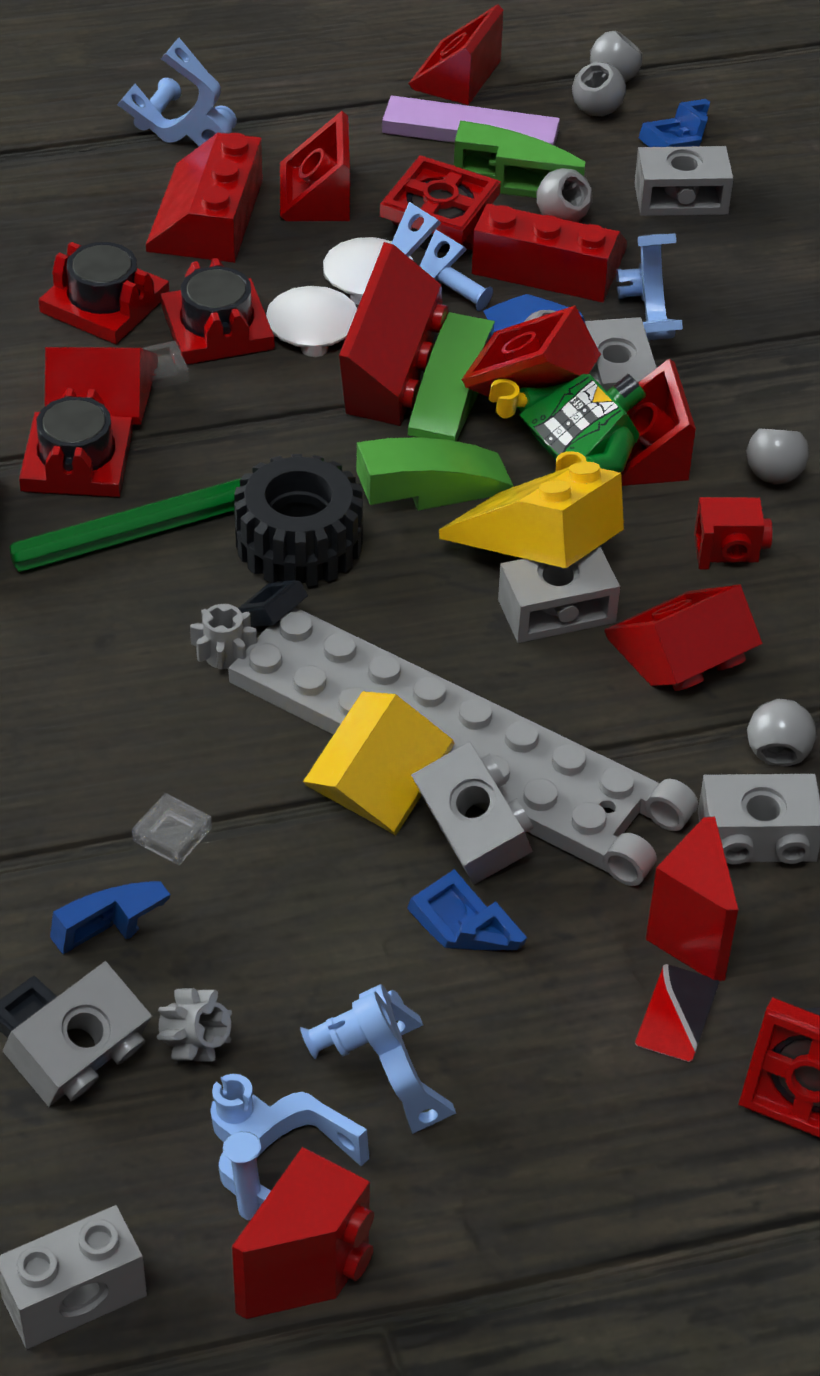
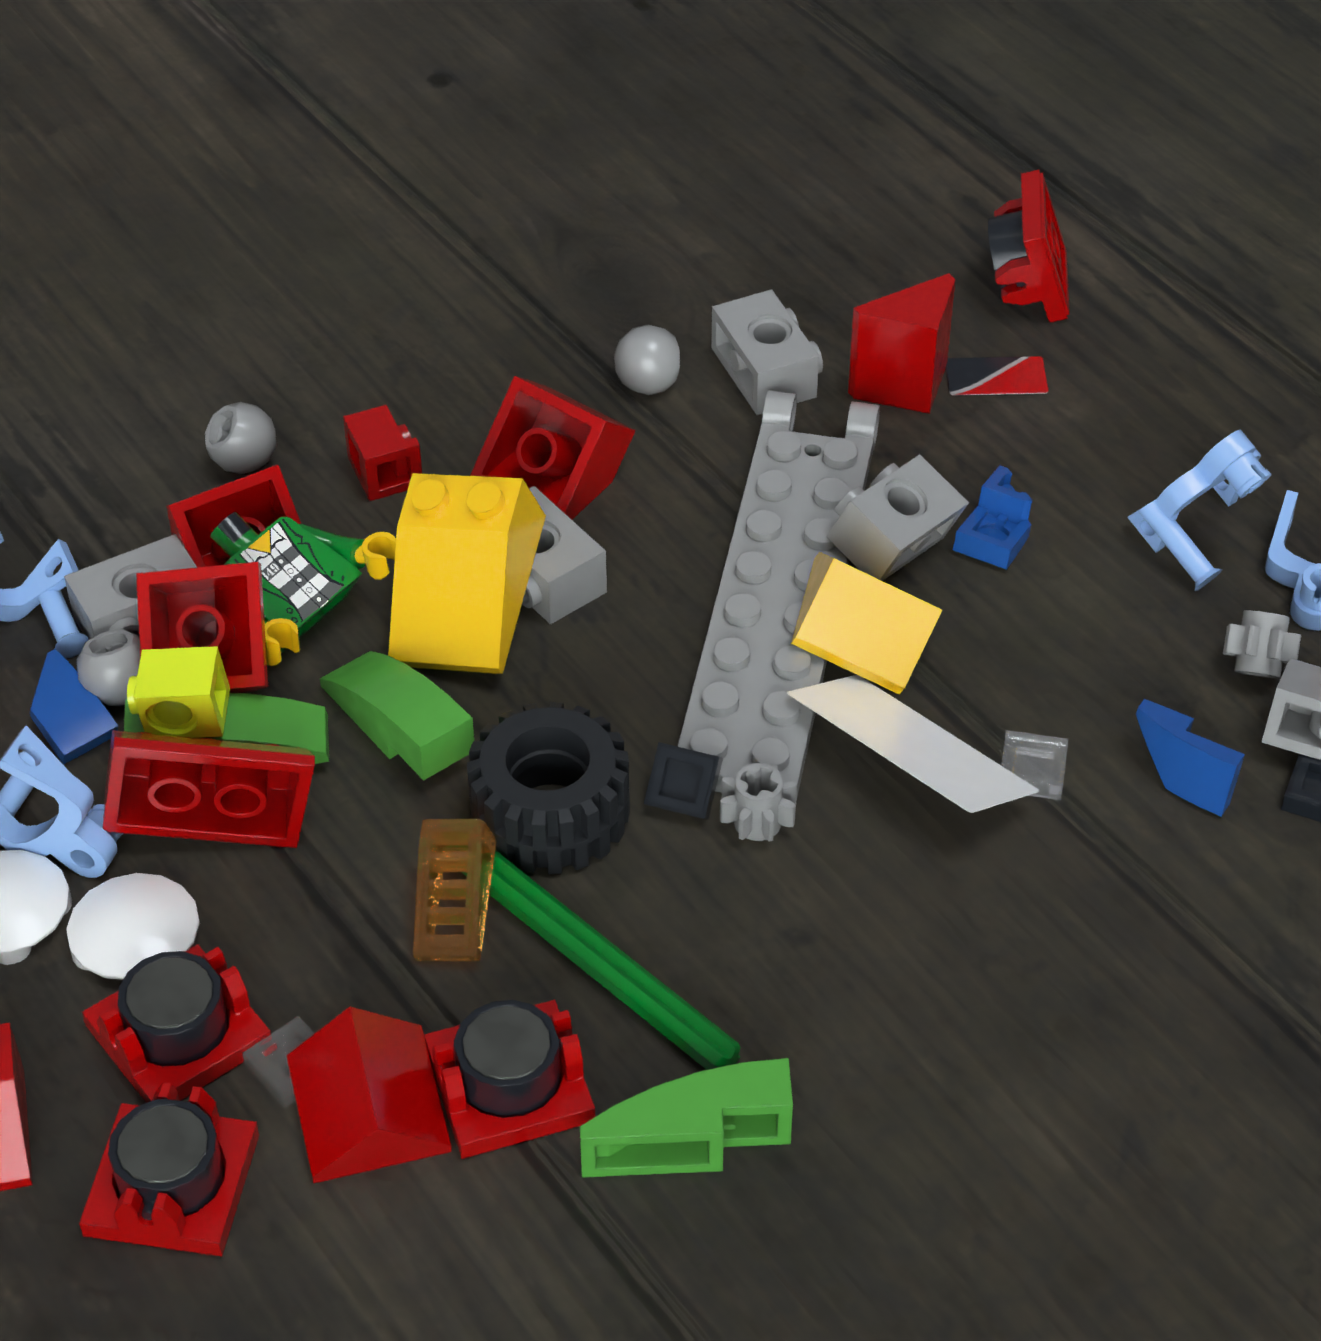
camera: 110 degrees left, 0 degrees up
none -> neon yellow brick [127,646,230,738]
none -> clear orange slope [413,819,497,961]
none -> white sticker [787,675,1039,813]

